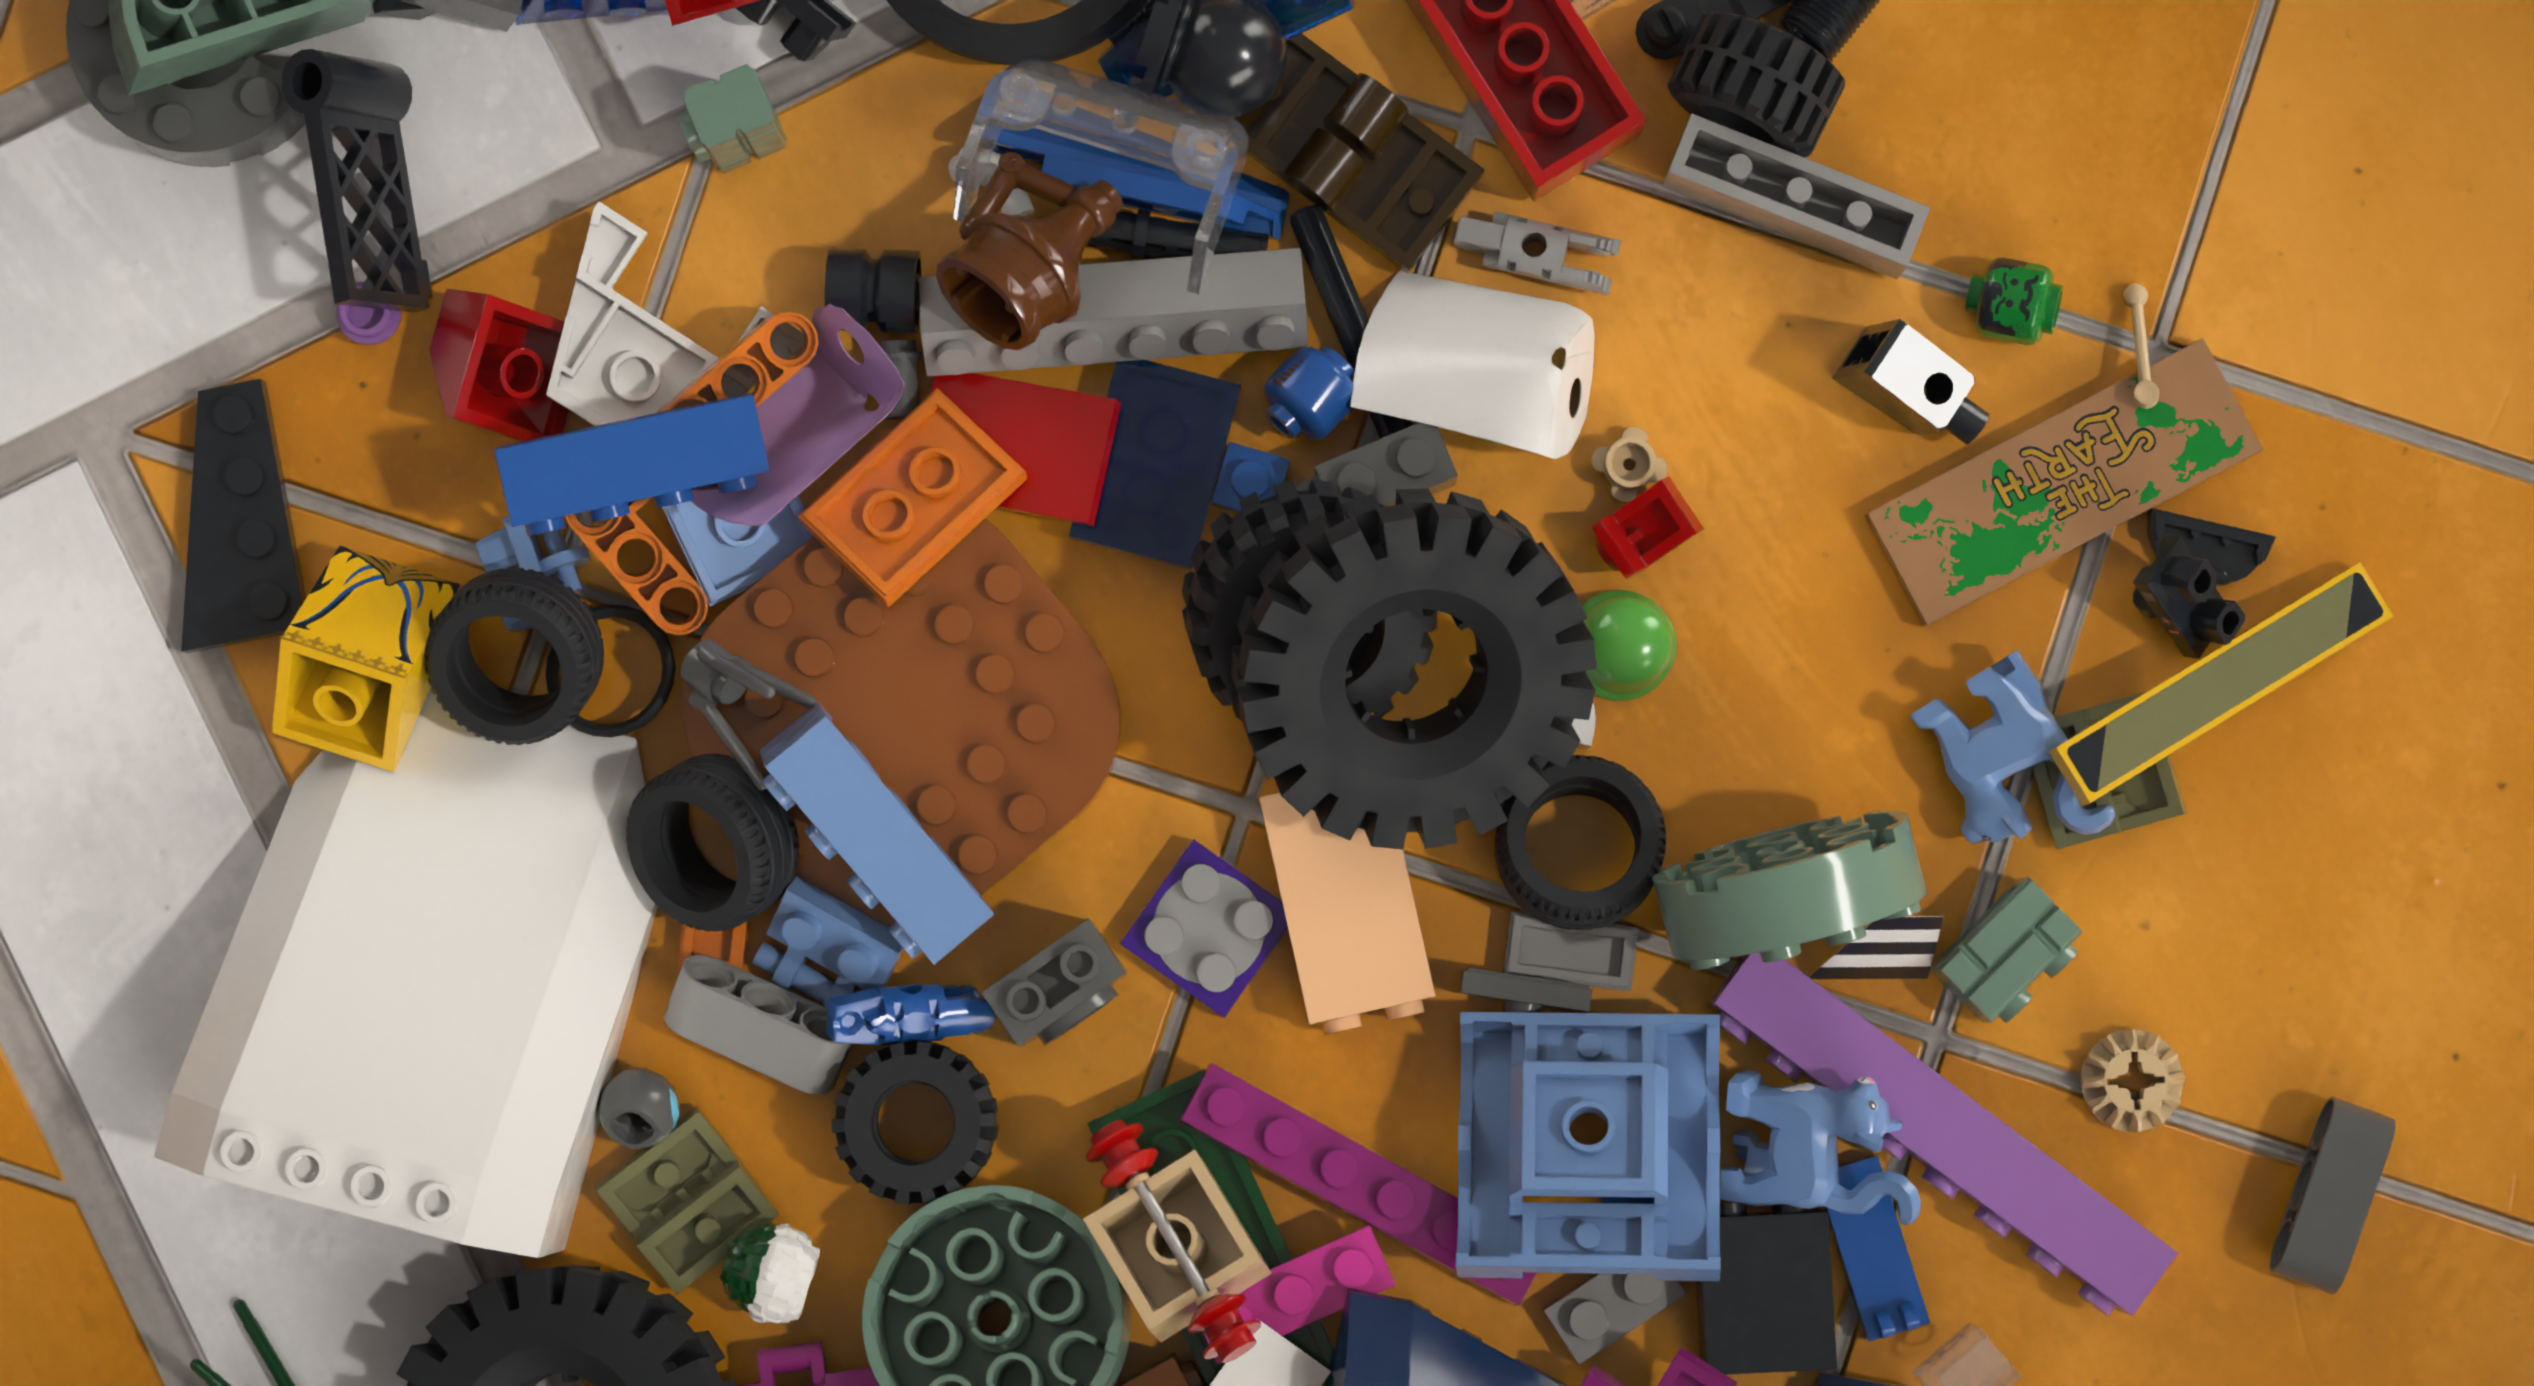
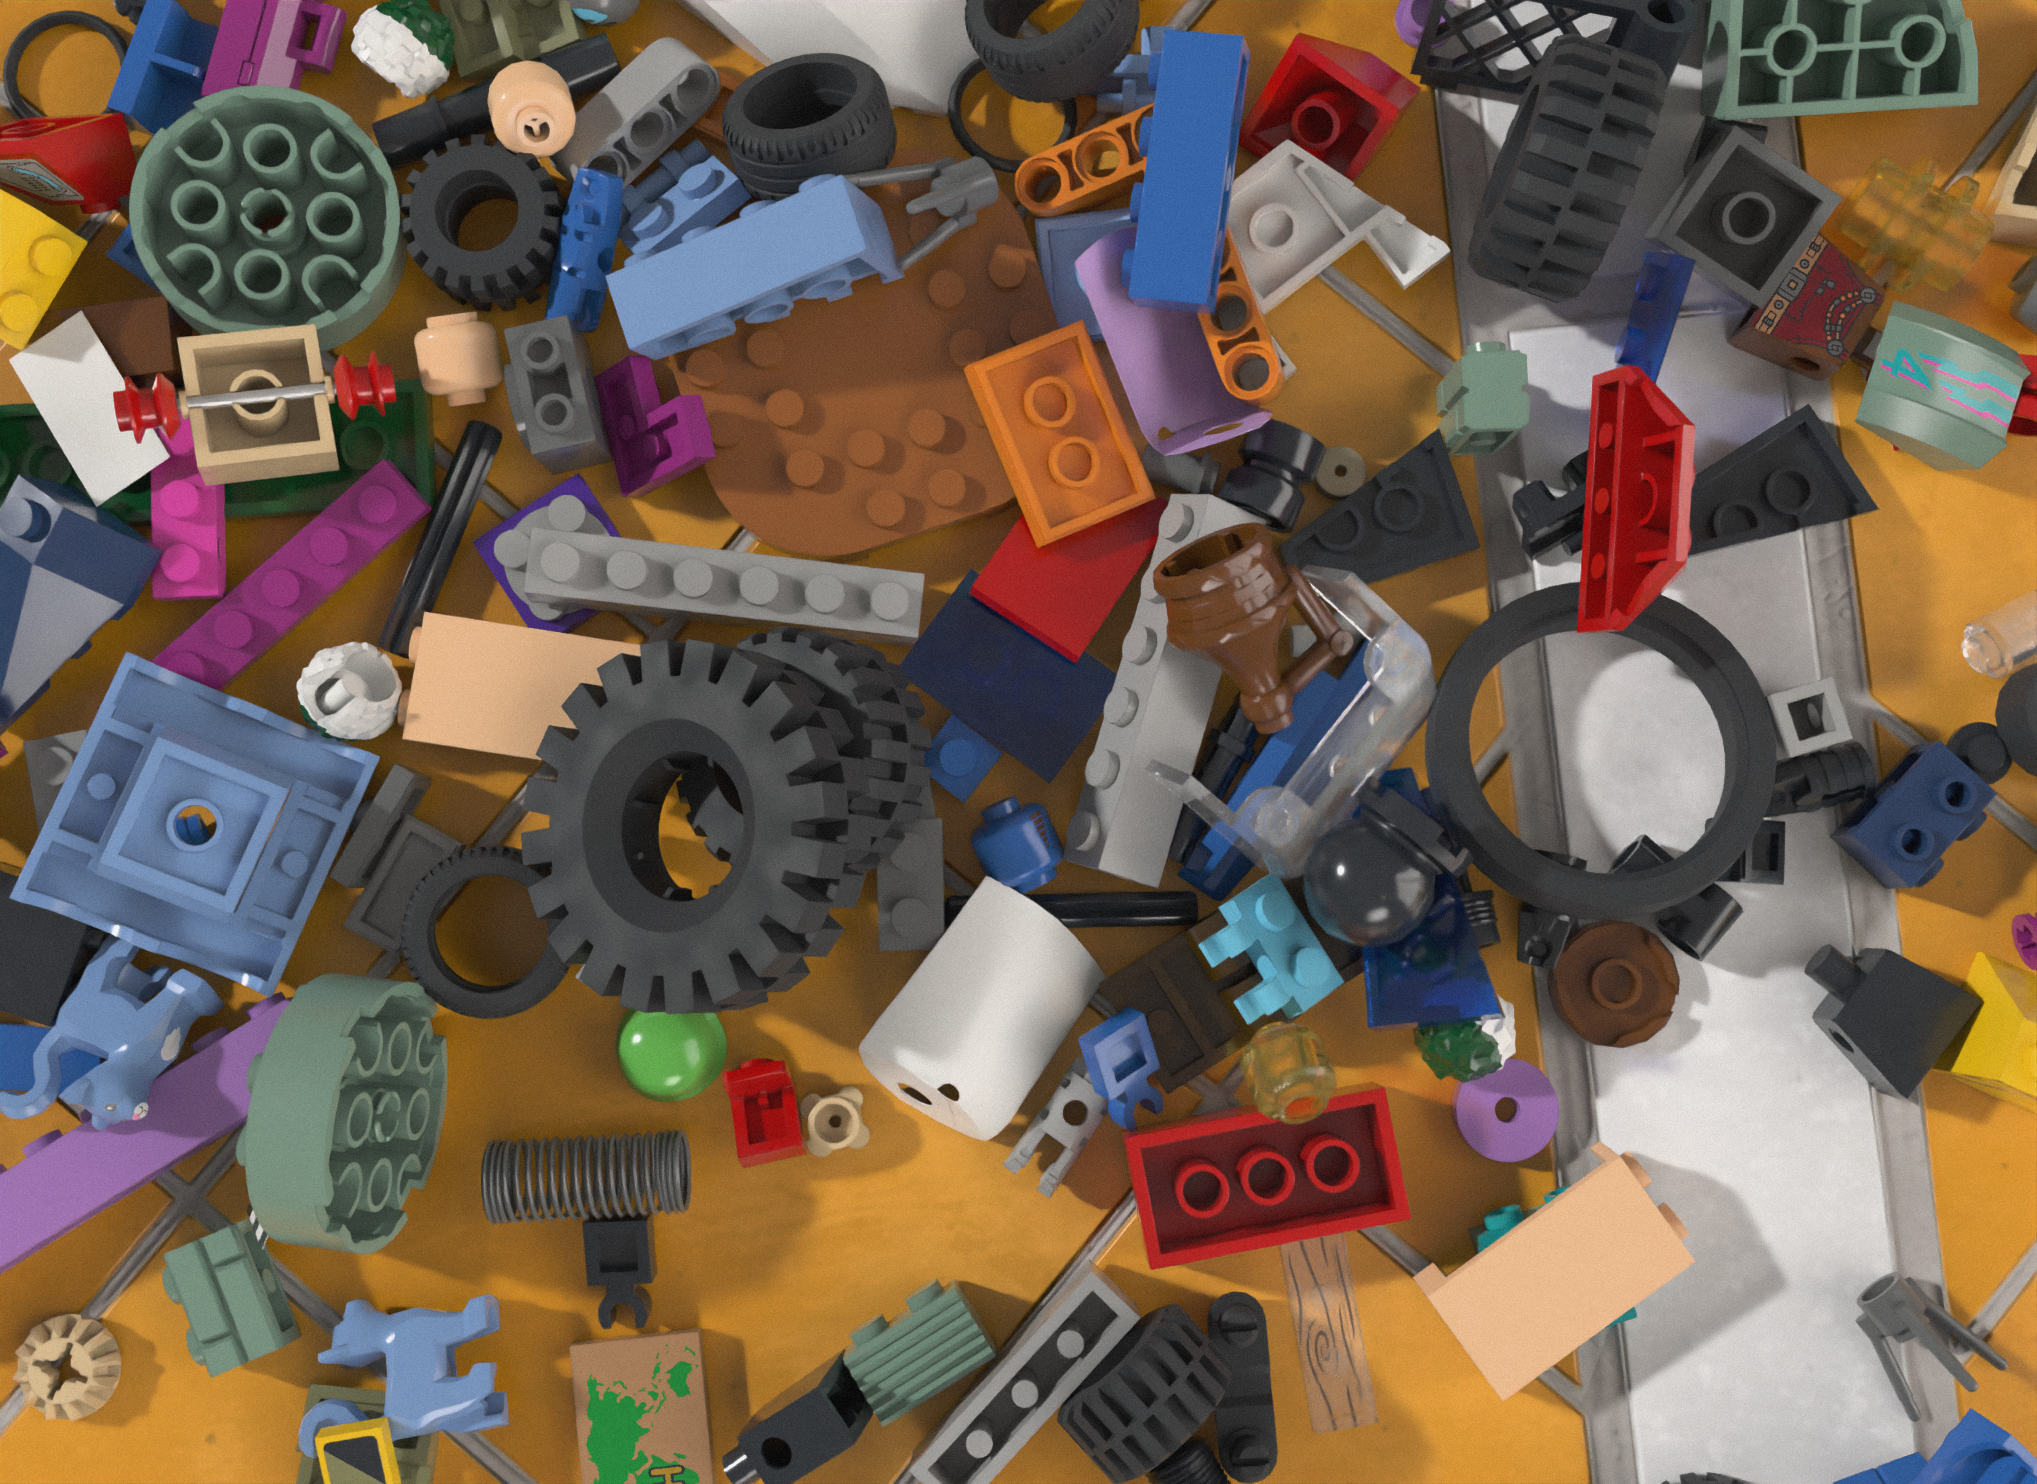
camera: 110 degrees right, 0 degrees up
none -> white piece [296,642,402,742]
none -> black piece [372,32,622,171]
none -> black axle [378,419,502,658]
none -> light nougat head [414,312,504,407]
none -> dark grey piece [481,1128,691,1226]
none -> light nougat head [487,60,576,159]
none -> light grey brick [524,527,925,646]
none -> black plate [582,1212,657,1329]
none -> magenta plate [594,356,716,497]
none -> sand green brick [843,1279,997,1427]
none -> blue plate [1078,1006,1163,1132]
none -> medium azure plate [1198,871,1344,1025]
none -> clear yellow head [1239,1022,1337,1125]
none -> black wing [1277,428,1480,601]
none -> dark tan piece [1313,446,1366,501]
none -> black tyre [1467,33,1667,303]

